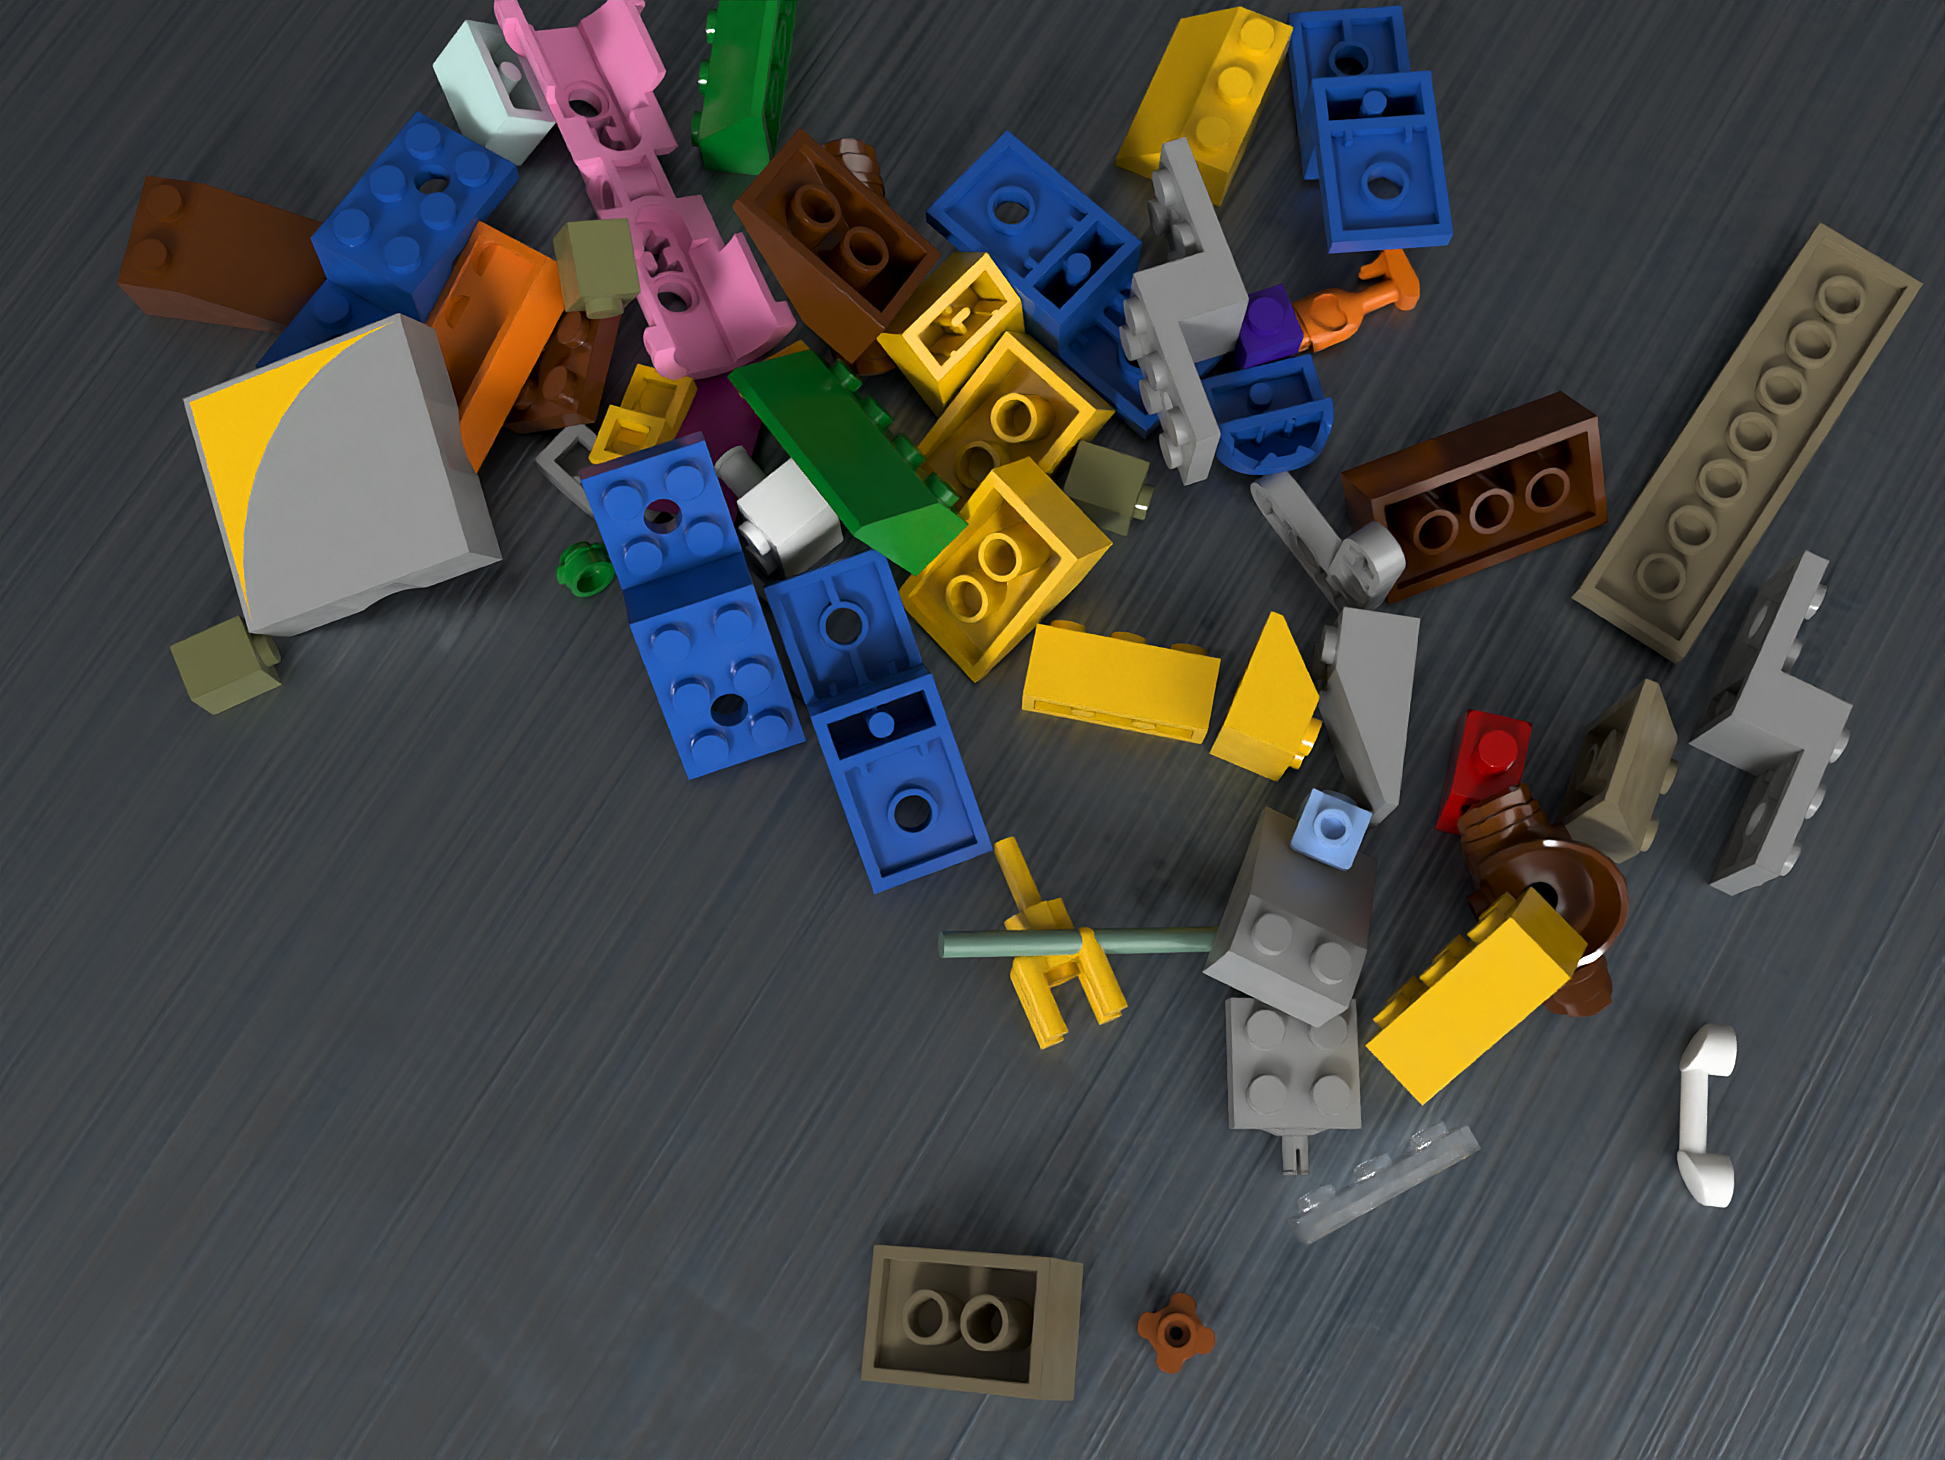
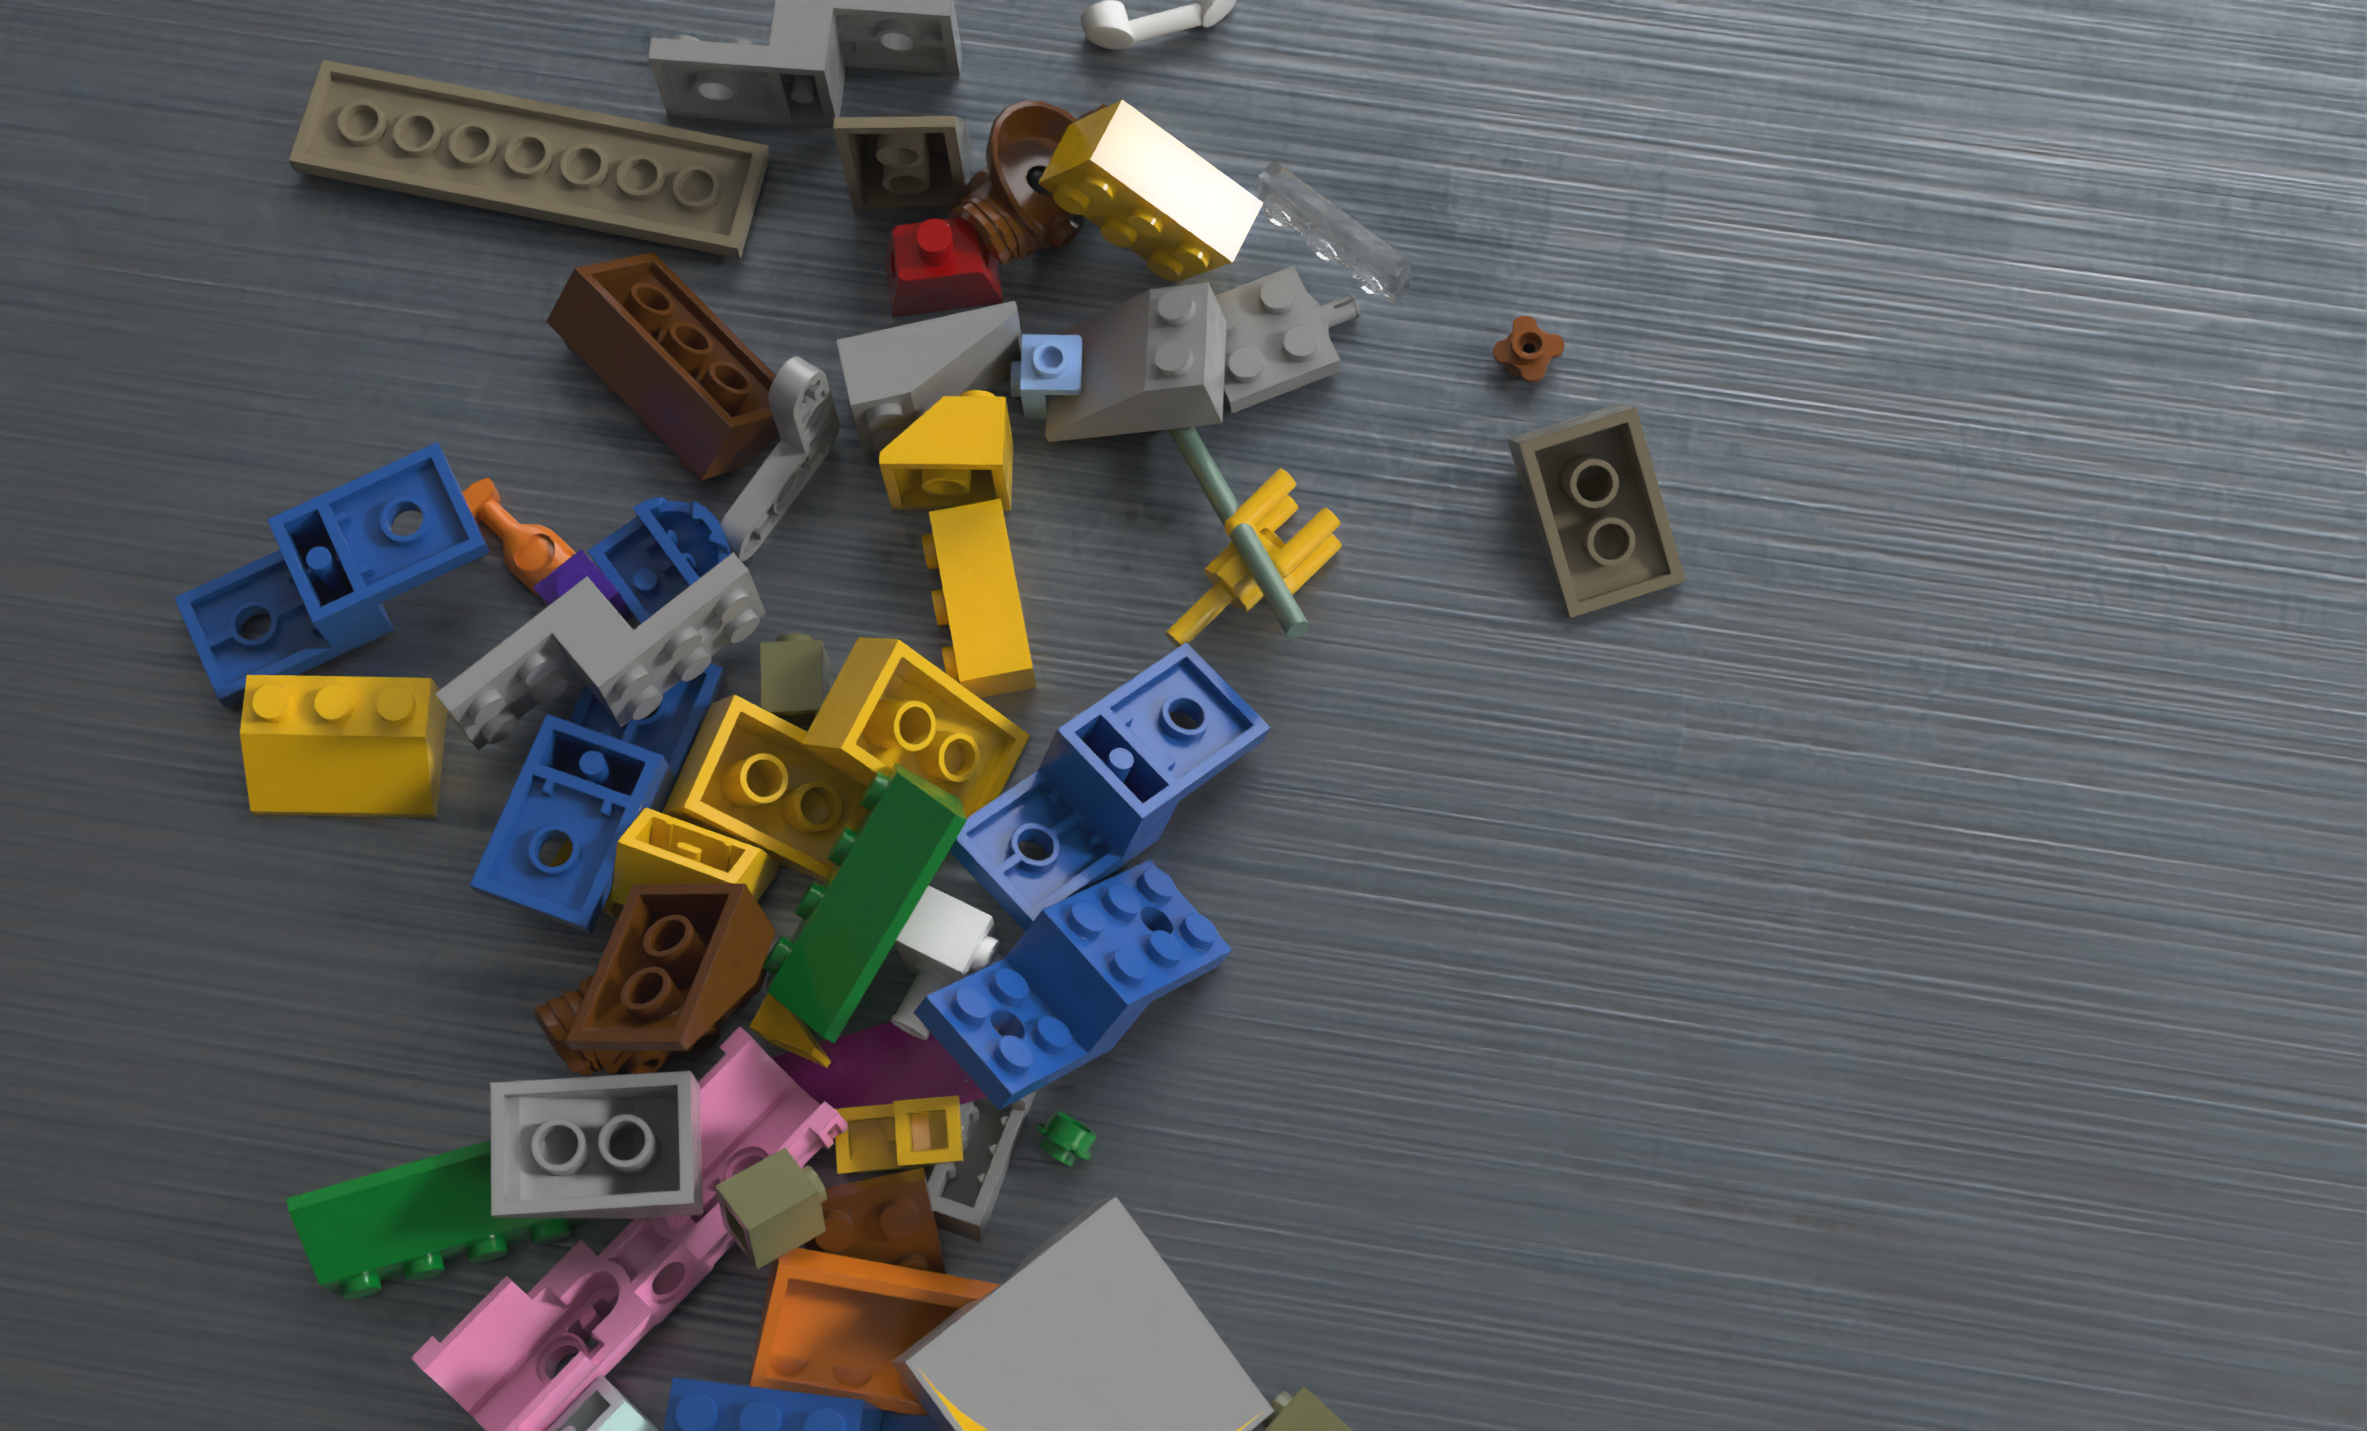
camera: 110 degrees left, 5 degrees down
none -> light grey slope [490,1071,703,1219]

